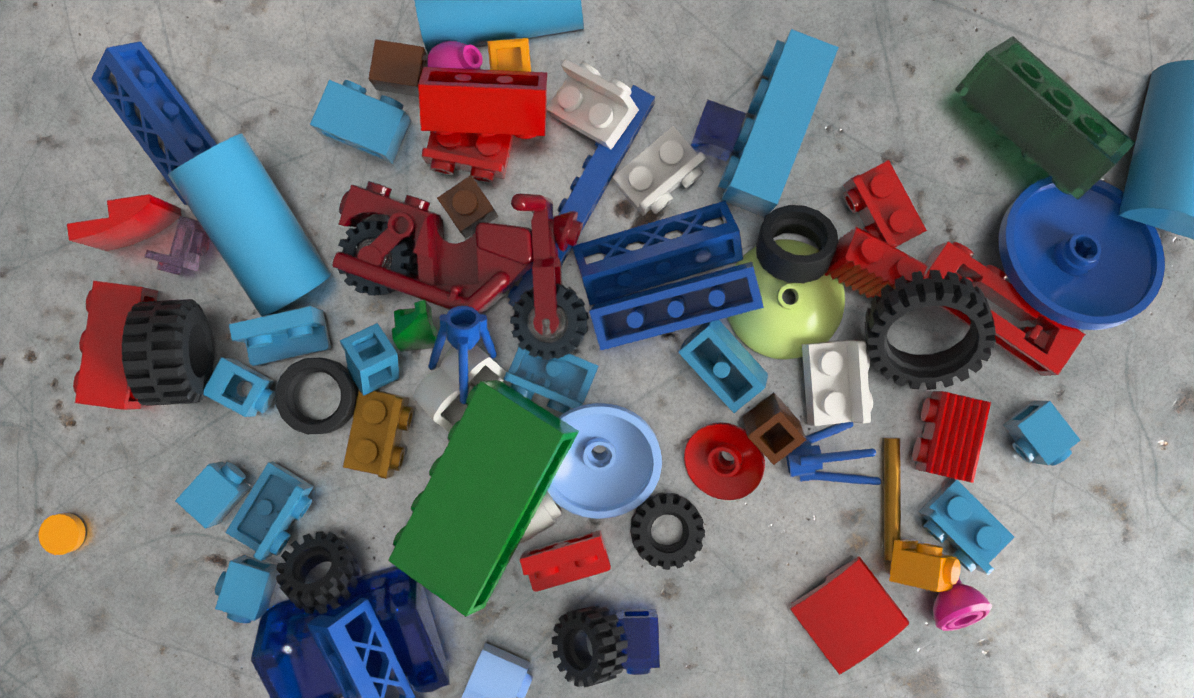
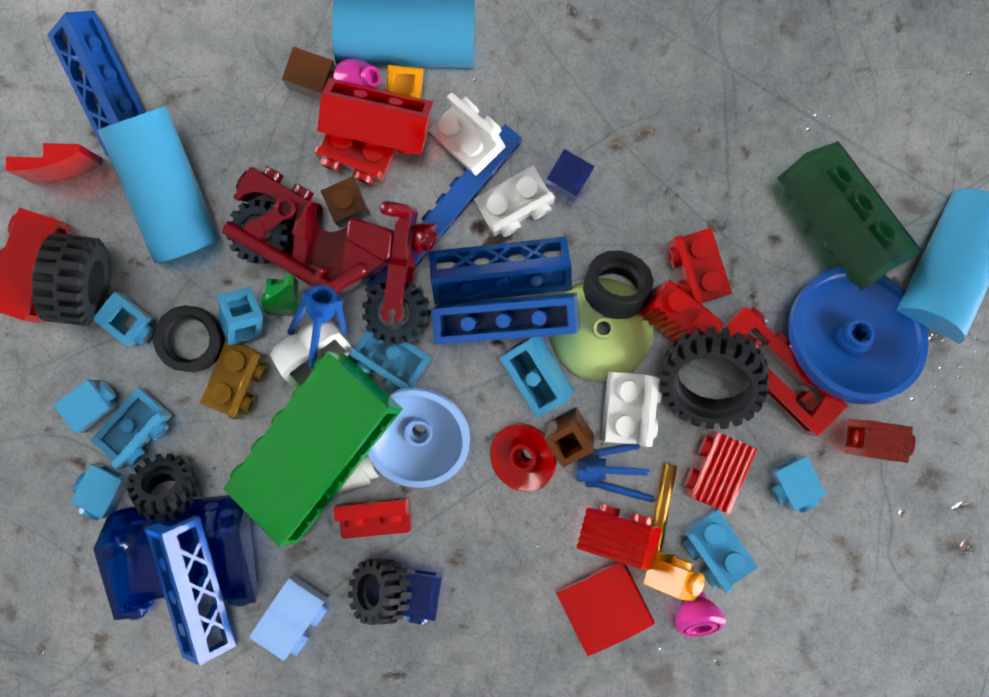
camera: 10 degrees right, 0 degrees up
clear purple bracket [144,216,211,276] -> none
dark azure bracket [229,306,331,366] -> none
dark azure brick [310,80,411,164] -> none
black tyre [630,492,705,570] -> none
dark azure brick [718,29,839,218] -> none
none -> red brick [576,503,662,570]
none -> clear red brick [844,419,916,463]

